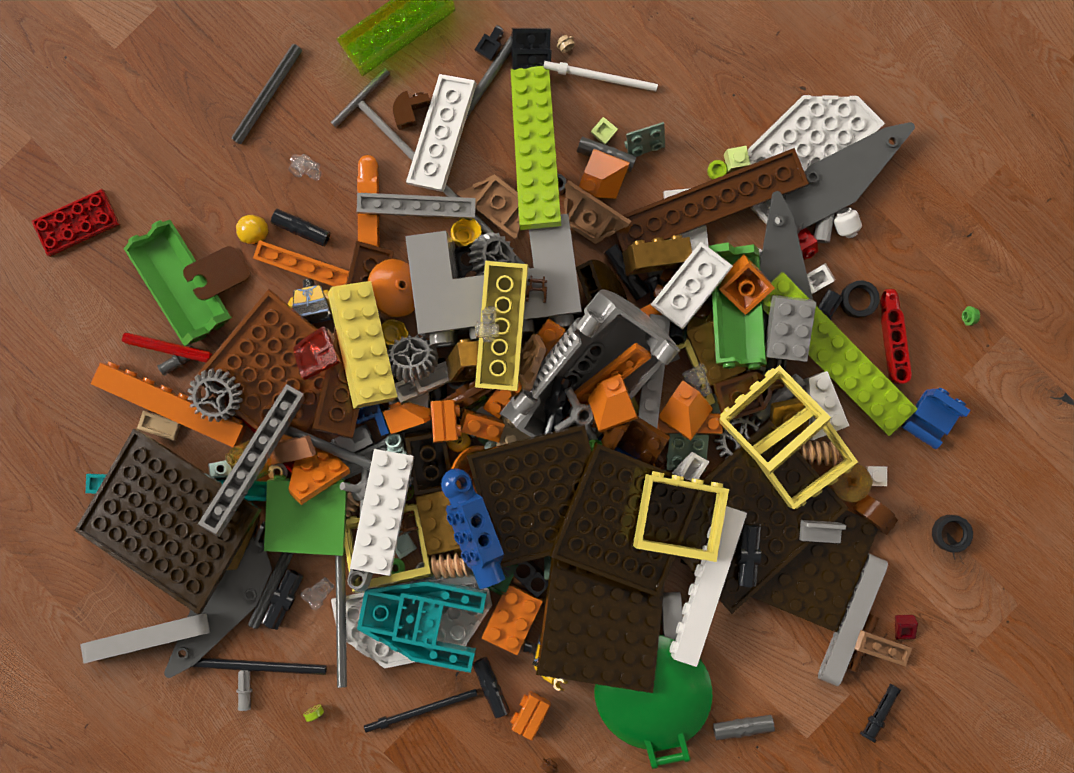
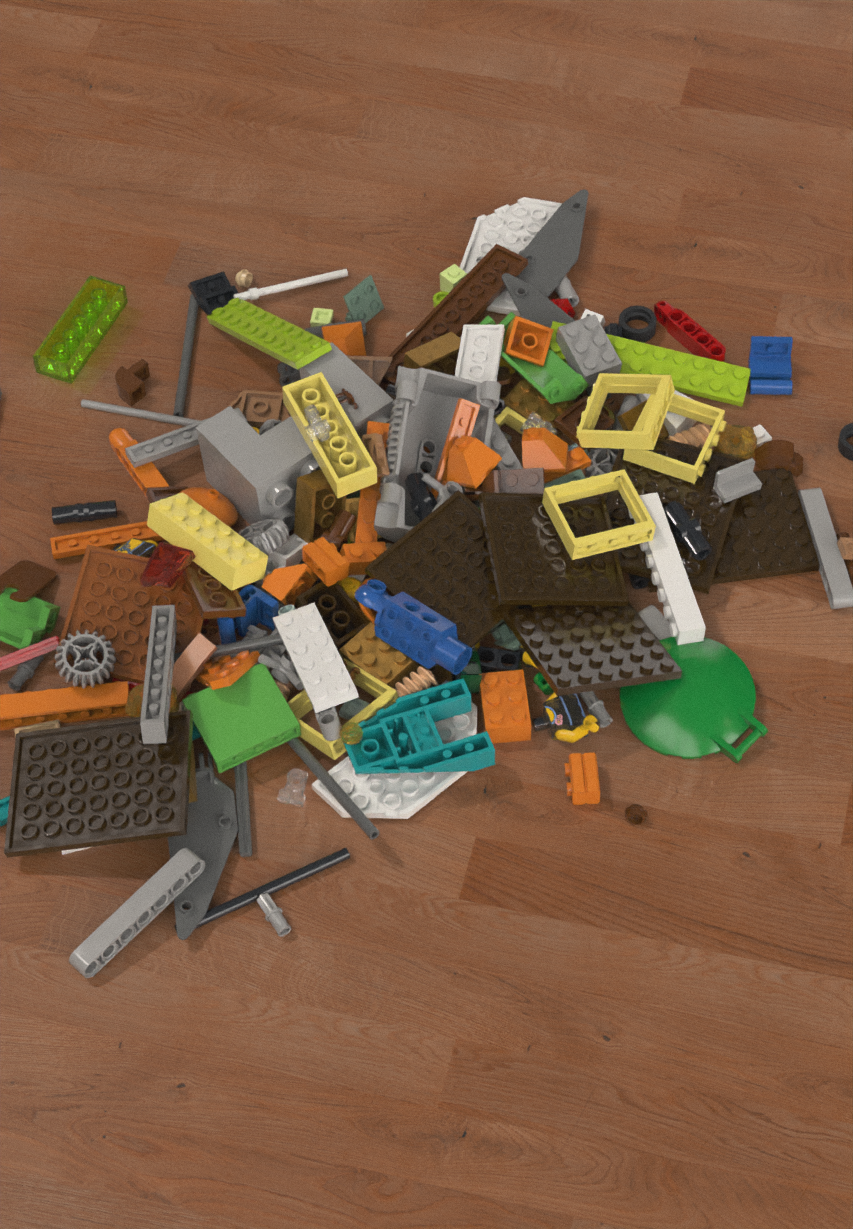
camera: 25 degrees left, 35 degrees down
yellow hair [236,215,268,244] -> none
black piece [262,569,304,630] -> none
clear plate [289,154,321,181] -> none
lime tile [303,705,324,722] -> none
flat silver bar [331,68,390,127] -> none
black bar [364,689,478,733] -> none
white plate [406,74,477,192] -> none
black axle [473,657,510,718] -> none
black plate [474,25,504,62] -> none
dark grey axle [713,715,775,741] -> none
white head [834,208,862,238] -> none
bright green plate [962,306,980,326] -> none
none -> clear yellow plate [340,722,363,745]

